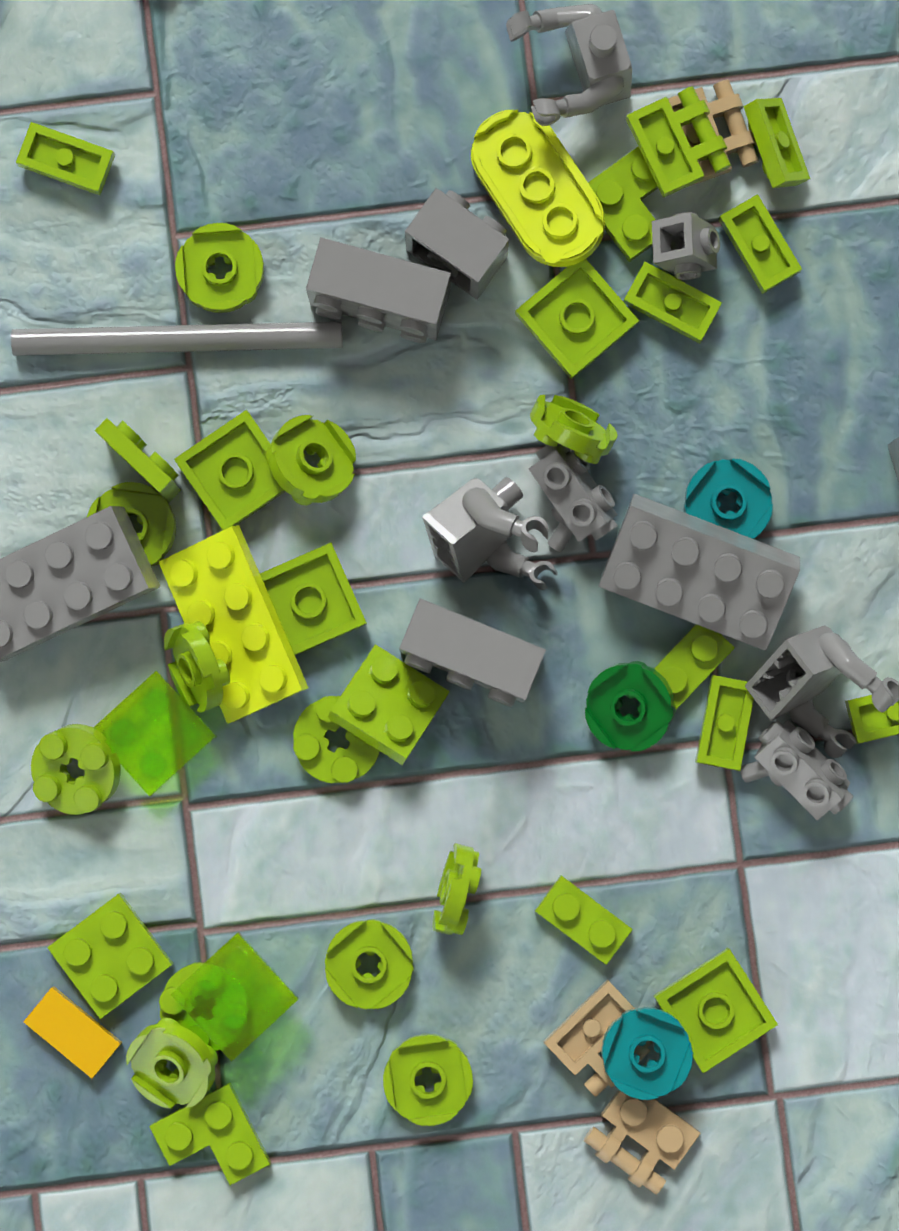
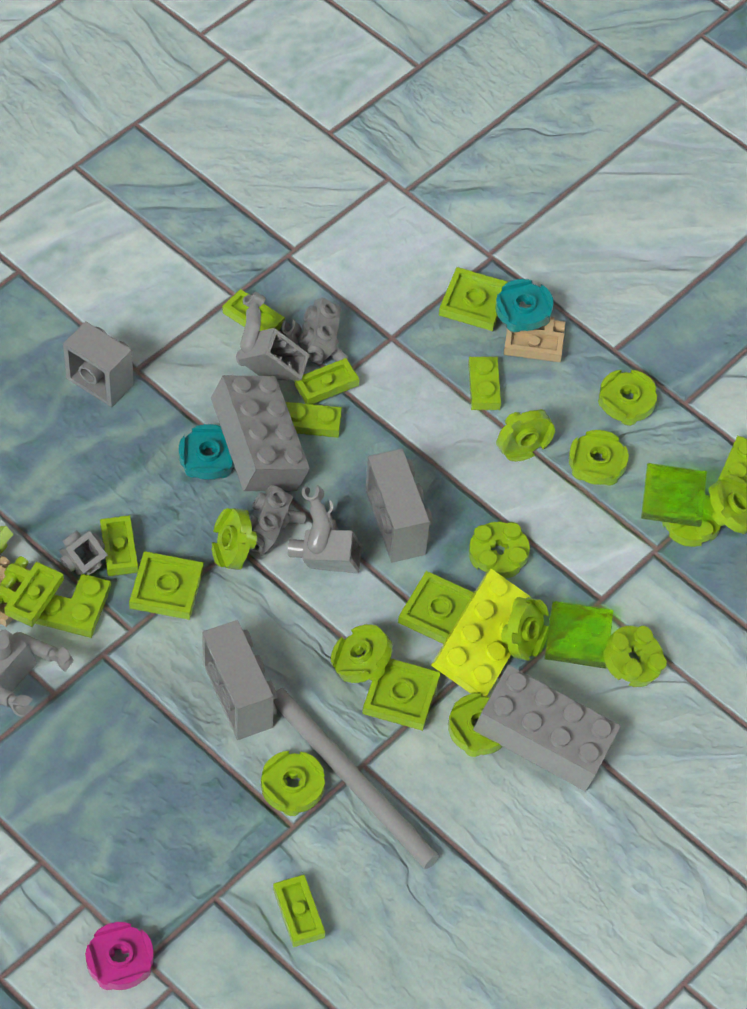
camera: 130 degrees left, 30 degrees down
lime plate [47,893,174,1019] -> none
lime plate [94,418,181,503] -> none
lime plate [327,644,450,766] -> none
light grey brick [405,188,509,300] -> none
neon yellow tile [471,110,605,267] -> none
tan plate [583,1089,701,1195] -> none
green plate [585,661,676,752] -> none
lime plate [718,194,802,294] -> none

